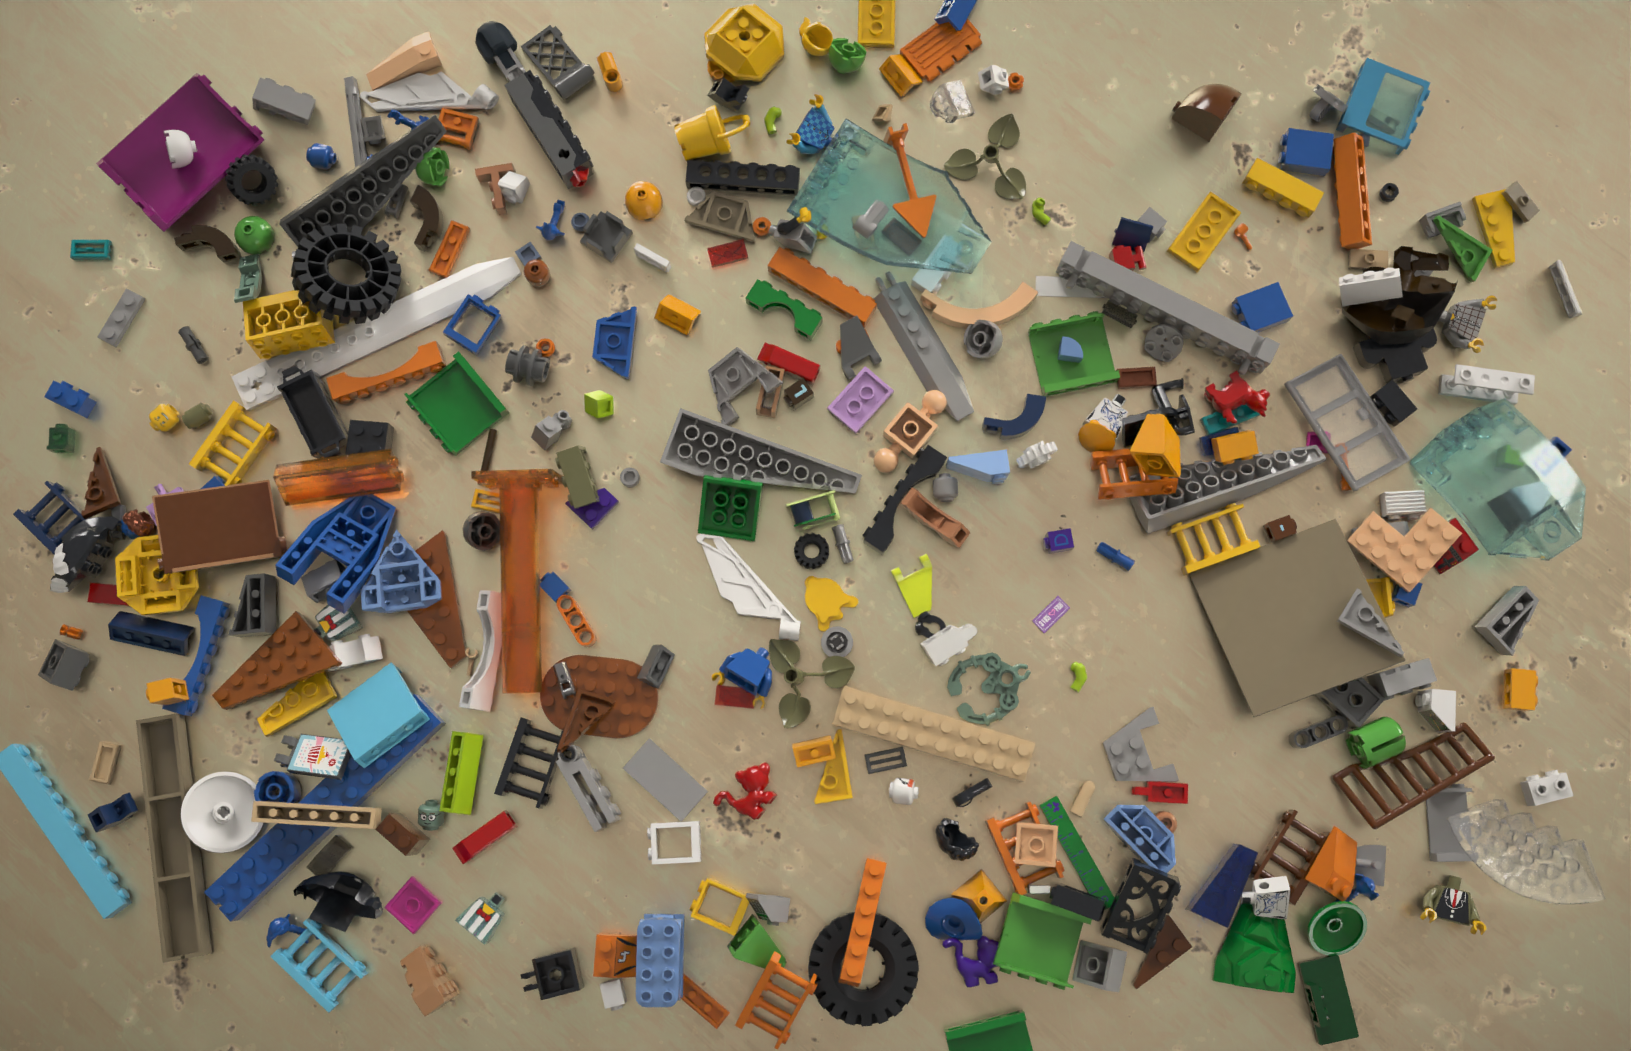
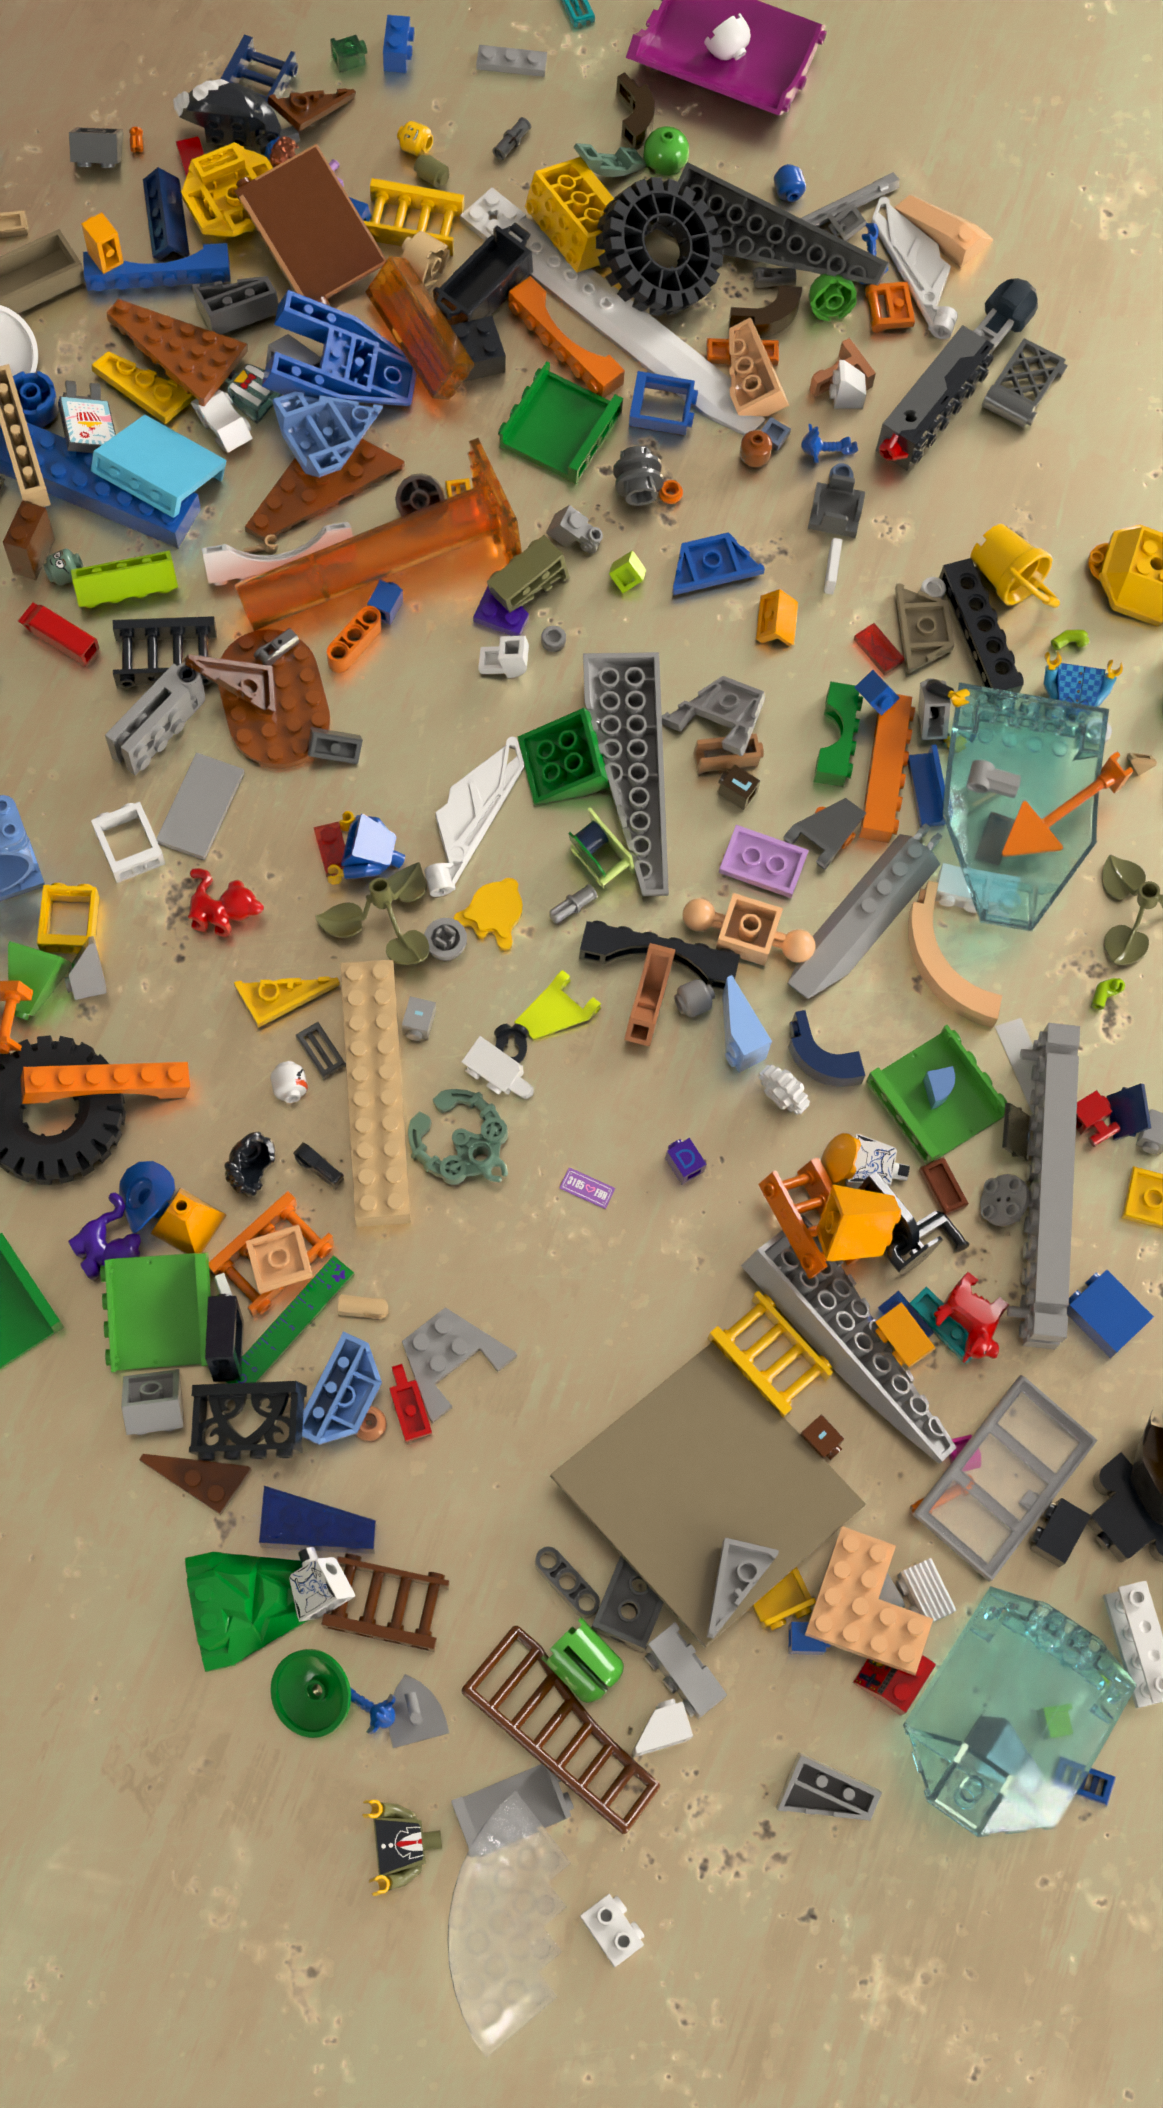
camera: 60 degrees right, 10 degrees down
black tyre [225,154,278,206] -> none
light grey wedge [252,78,316,125] -> none
dark brown bar [478,429,497,486] -> none
light orange piece [596,52,623,92] -> none
light orange cylinder [625,181,663,220] -> none
black brick [707,78,749,111] -> none
orange plate [753,217,771,236] -> none
red piece [757,342,820,385] -> none
light orange panel [792,735,836,768] -> none
black tyre [794,532,829,569] -> none
light grey cylinder [963,320,1003,358] -> none
lime arm [1070,662,1087,693] -> none
blue axle [1096,542,1135,571] -> none
dark green bracket [1299,955,1359,1045] -> none
orange slope [1305,826,1357,901] -> none
light orange brick [1503,668,1538,711] -> none
none -> tan brick [395,231,450,289]
none -> light grey brick [402,996,436,1041]
none -> white brick [478,636,529,678]
none -> light nougat wedge [729,317,789,417]
none -> blue brick [855,670,900,716]
none -> blue panel [907,744,950,828]

